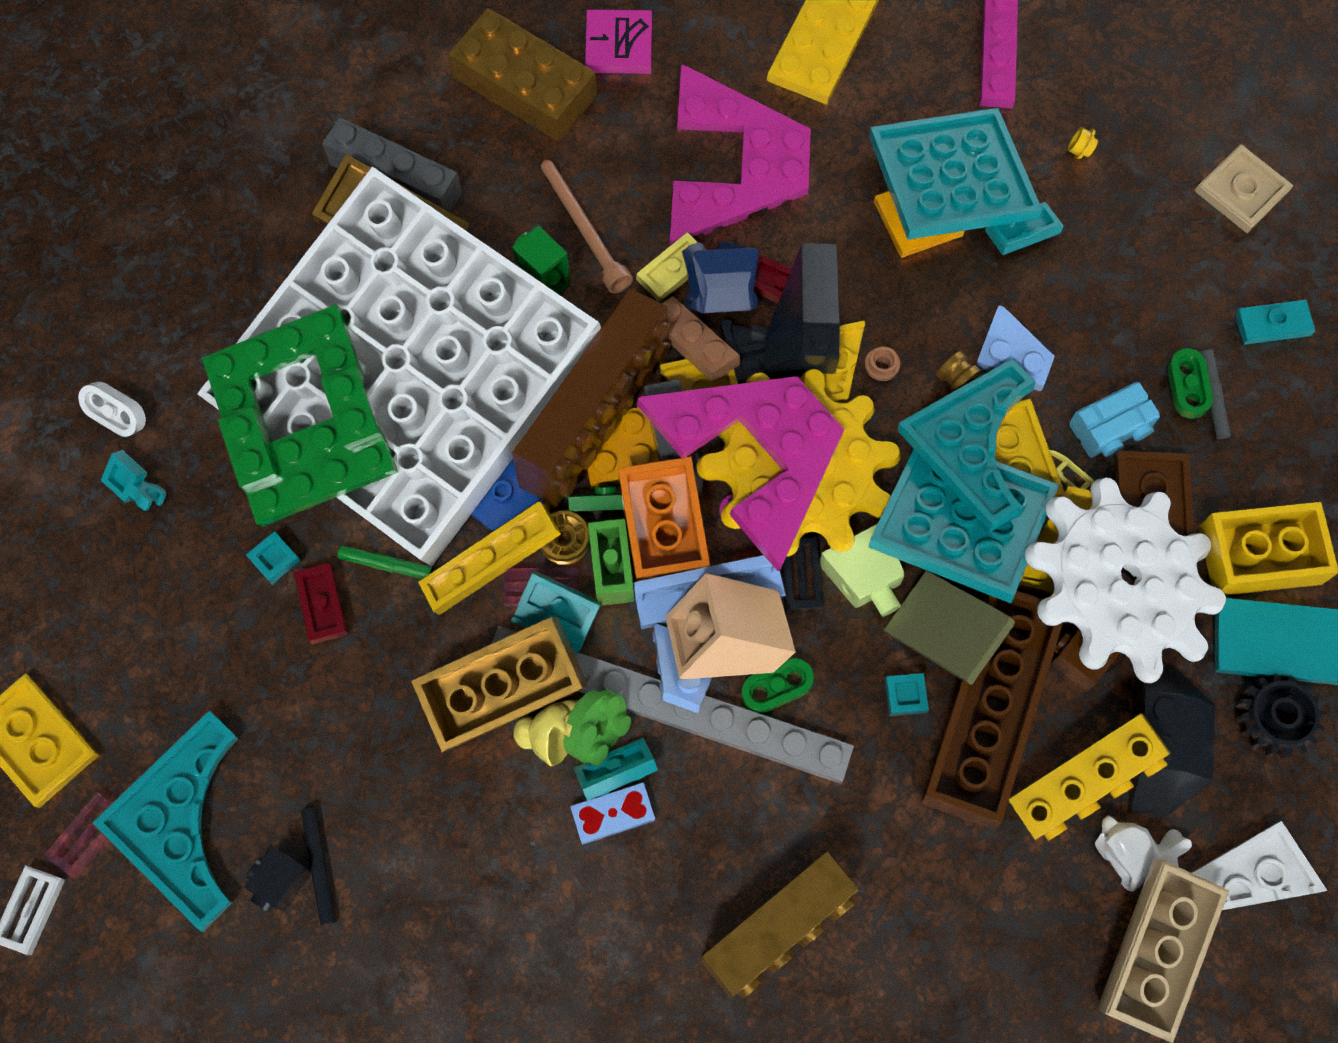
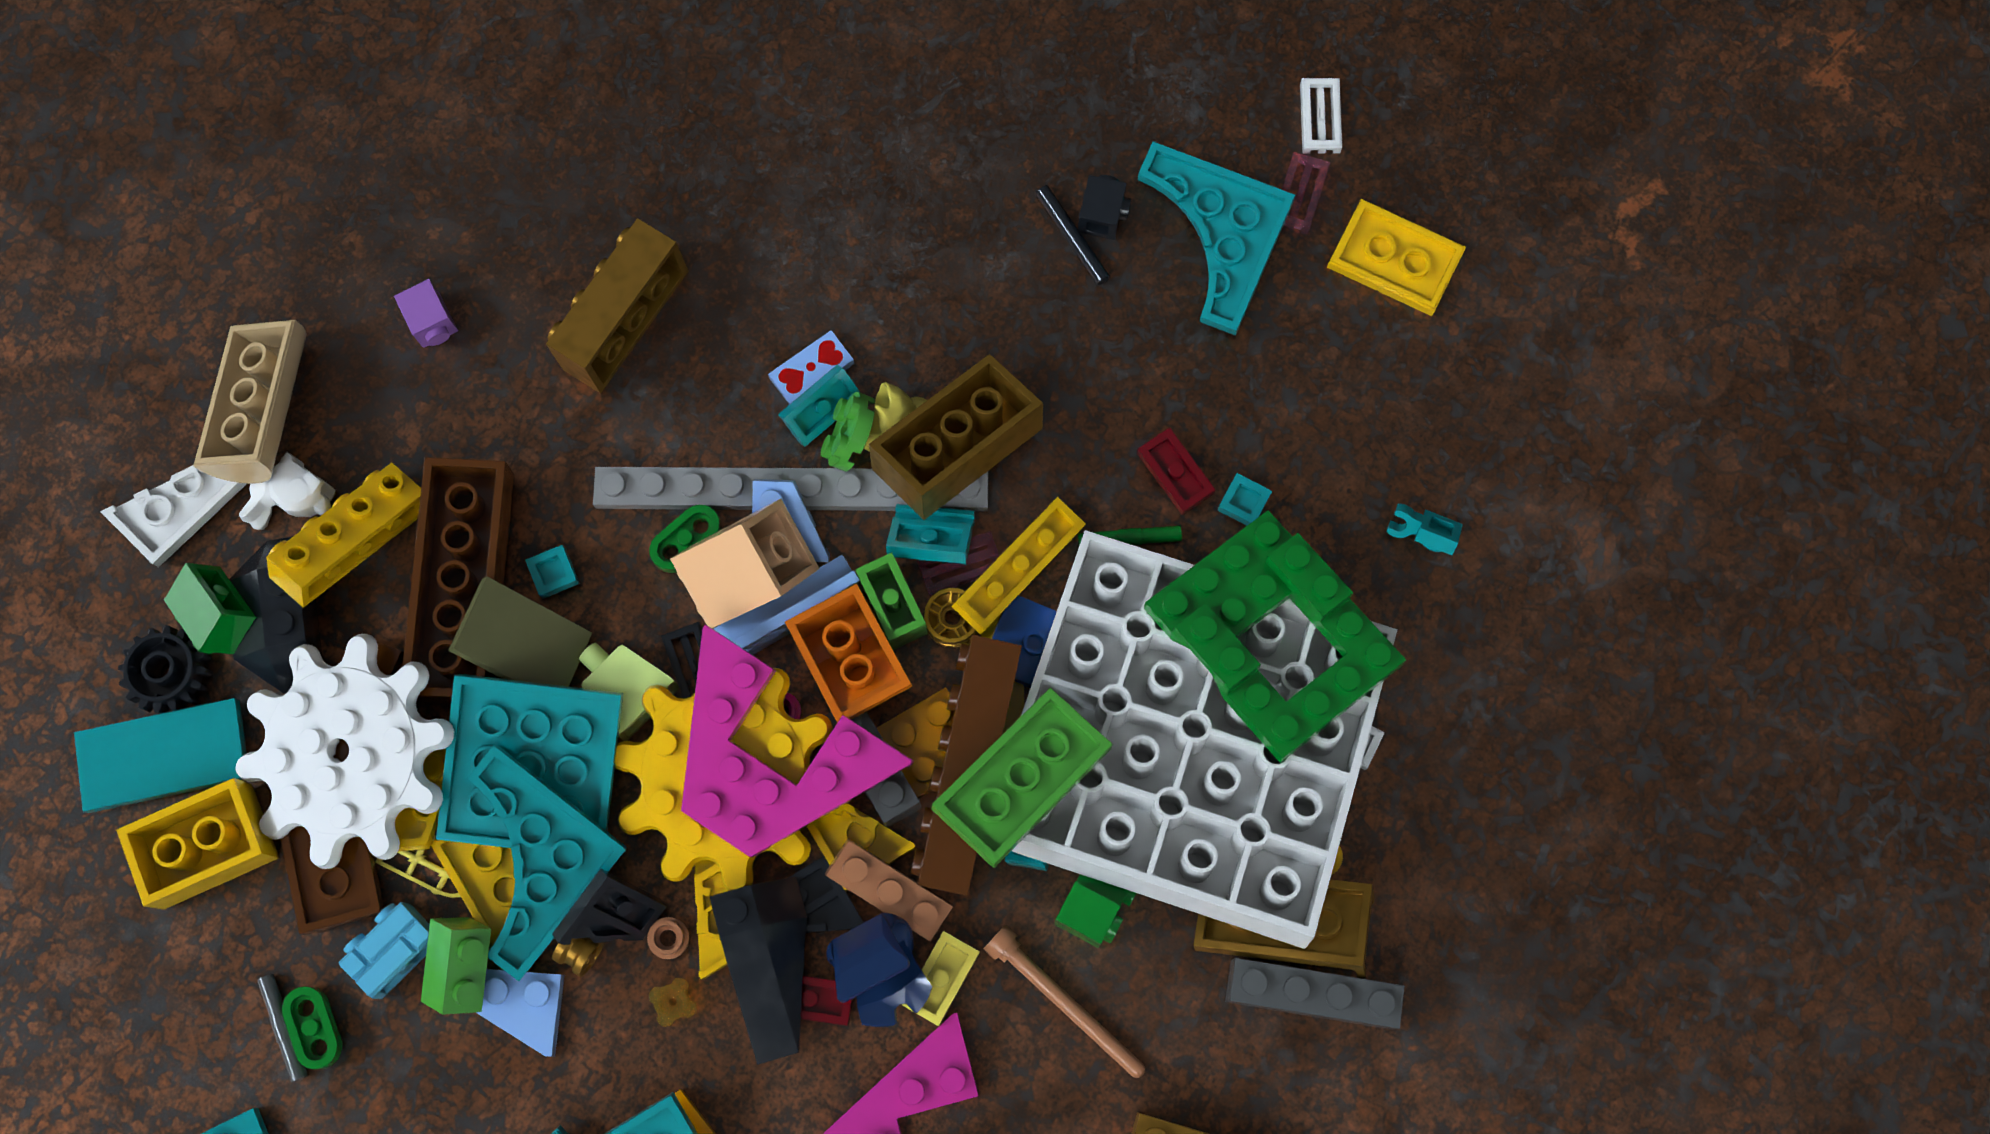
camera: 165 degrees right, 5 degrees up
white plate [78,381,146,437] -> none
green plate [568,486,623,511] -> none
none -> green brick [164,563,256,654]
none -> medium lavender brick [394,279,458,348]
none -> bright green brick [421,917,491,1015]
none -> black wing [552,869,667,945]
none -> clear yellow plate [649,978,697,1027]
none -> bright green plate [931,688,1113,868]

